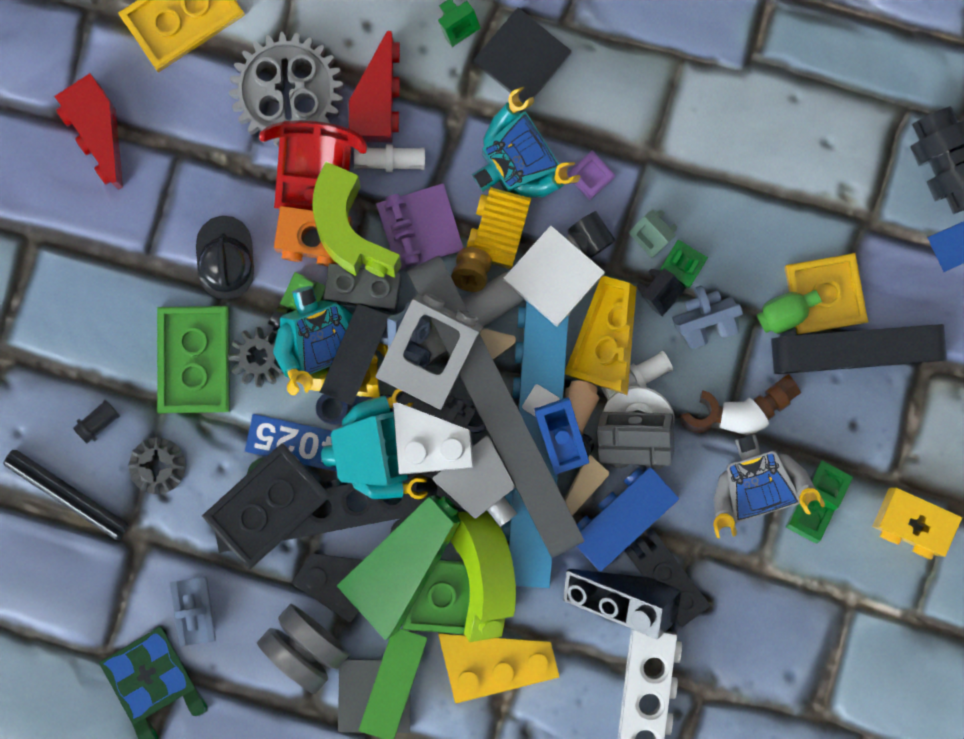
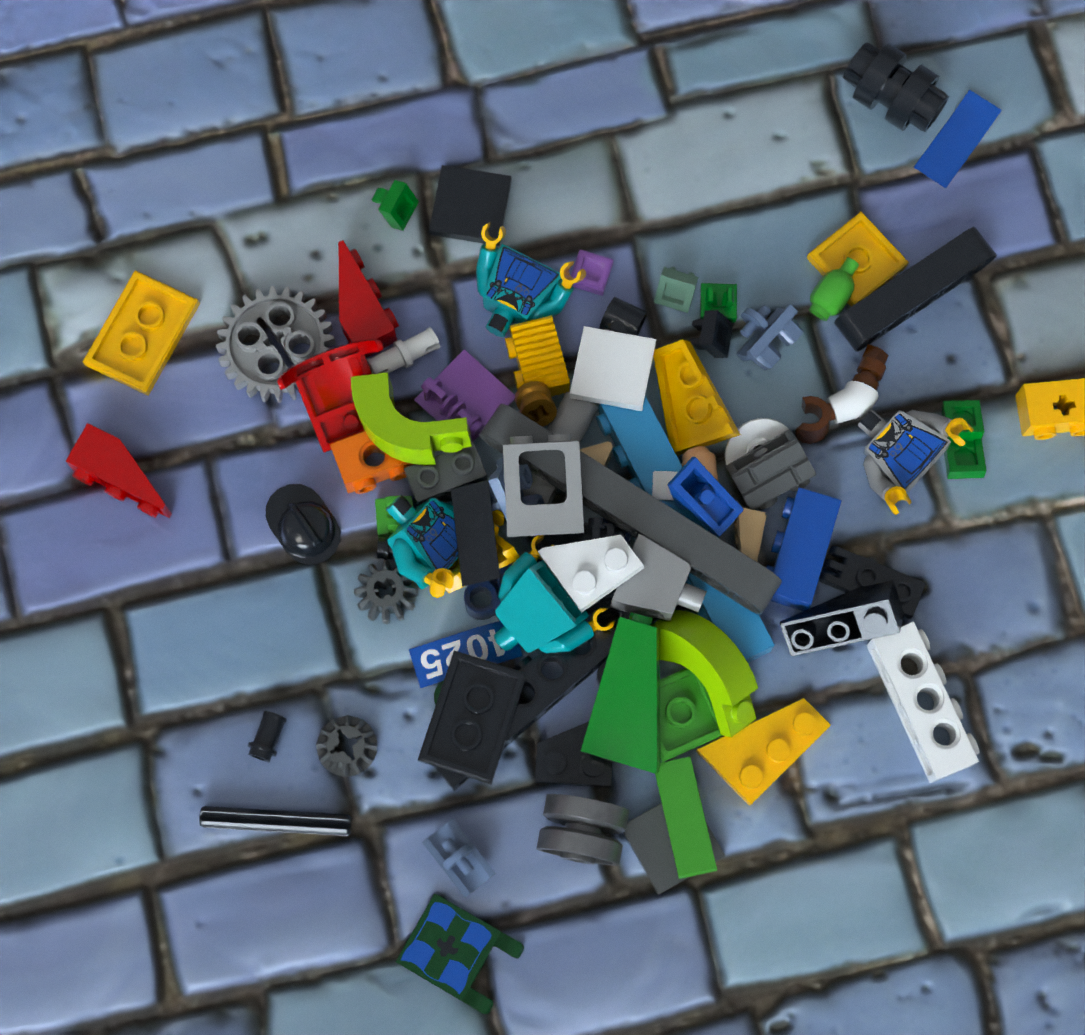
camera: 30 degrees left, 10 degrees down
bright green tile [157,306,230,413] -> none
white pin [601,351,673,400] -> none

